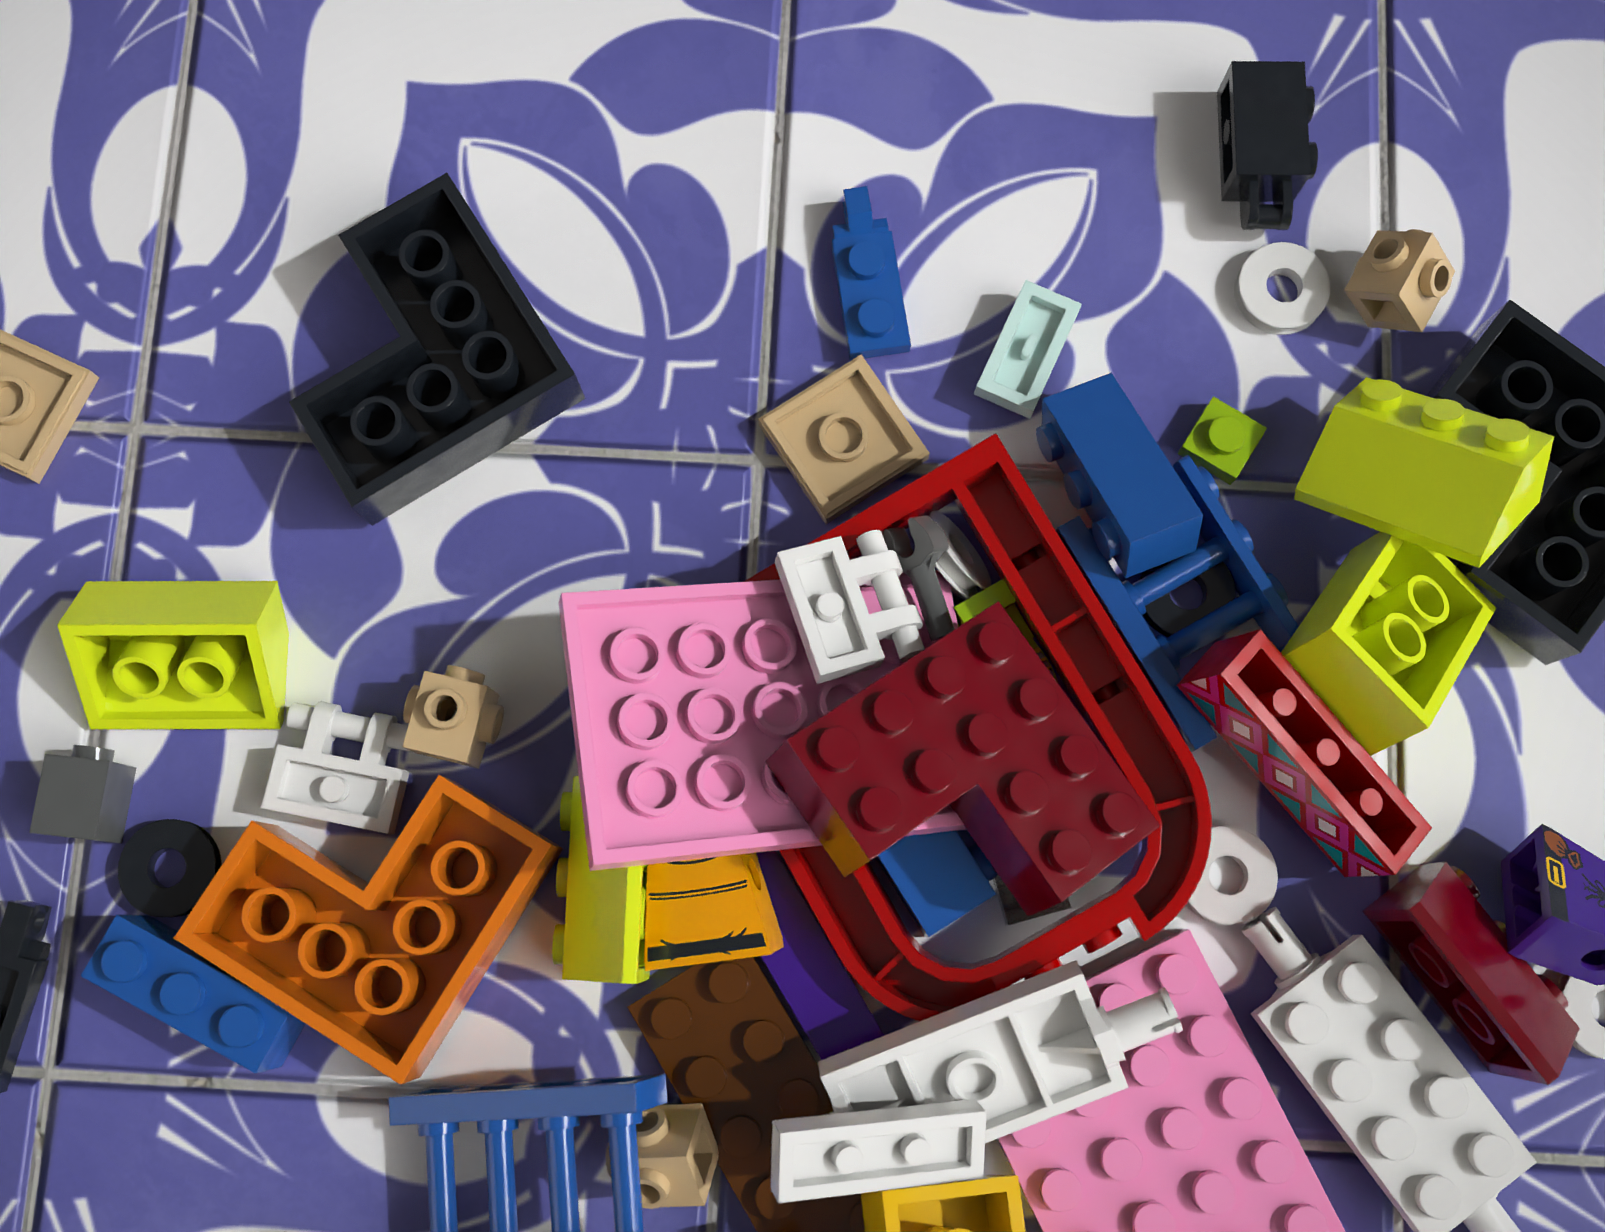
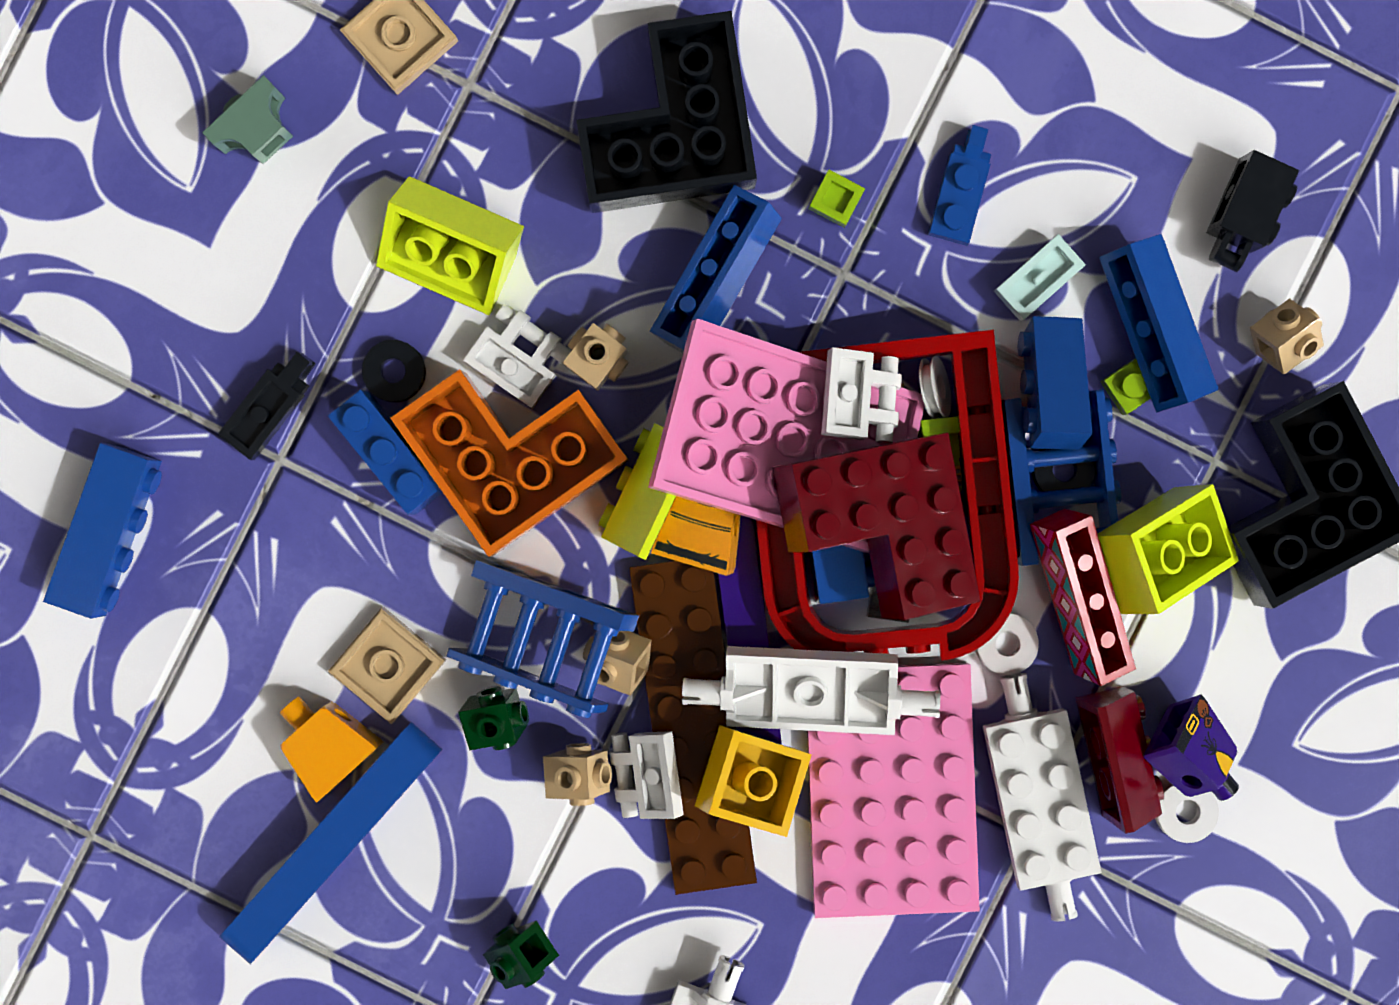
camera: 25 degrees right, 10 degrees up
dark grey brick [29,745,137,844] -> none
tan tile [758,355,930,524] -> none
white plate [771,1099,986,1203] -> none
dark grey bar [883,515,955,641] -> none
white piece [1234,242,1330,335] -> none
neon yellow slope [1294,377,1554,568] -> none
none -> blue brick [650,185,782,353]
none -> lime plate [808,170,865,228]
none -> blue brick [1099,234,1219,413]

